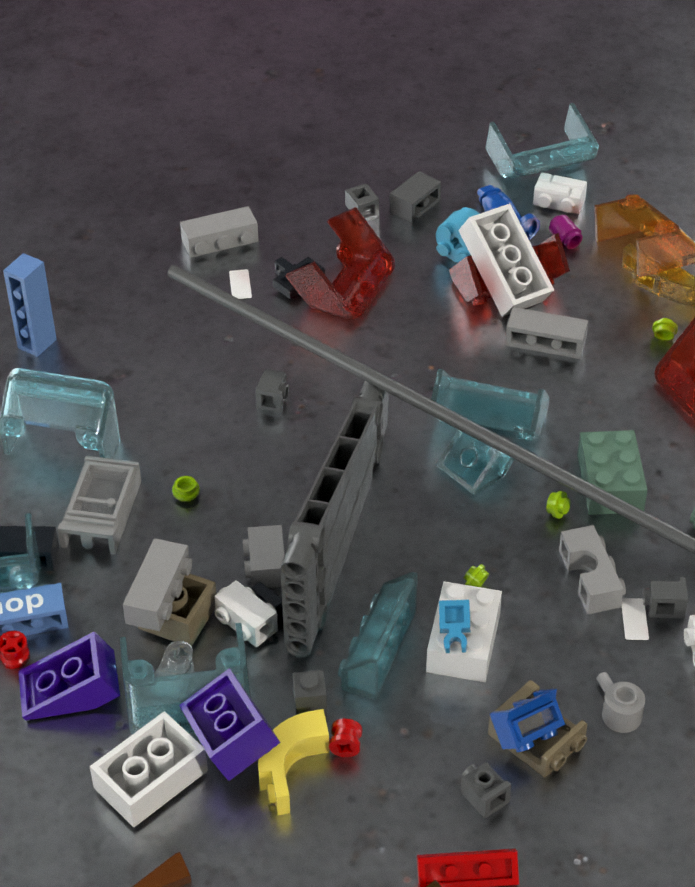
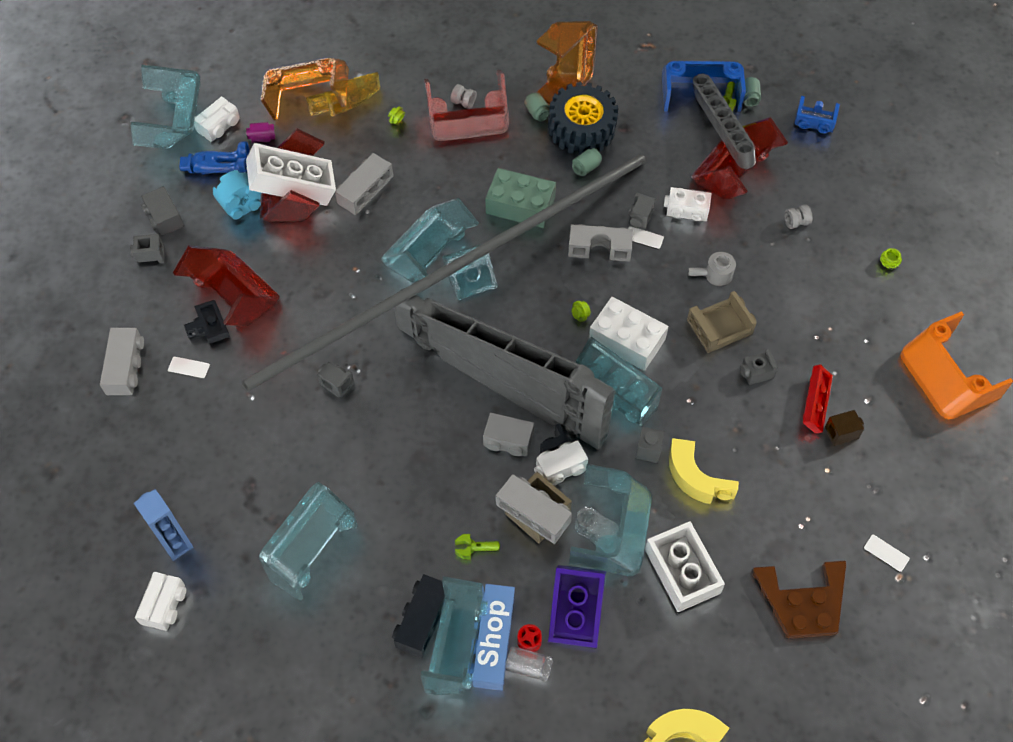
camera: 70 degrees left, 15 degrees up
light grey door [57,456,141,554] -> none
lime plate [172,476,200,501] -> none
dark purple slope [179,668,281,781] -> none
red wheel [329,718,362,758] -> none
dark azure plate [439,600,471,653] -> none
blue window [490,689,565,752] -> none
lime plate [546,491,570,519] -> none
none -> lime bar [455,534,500,560]

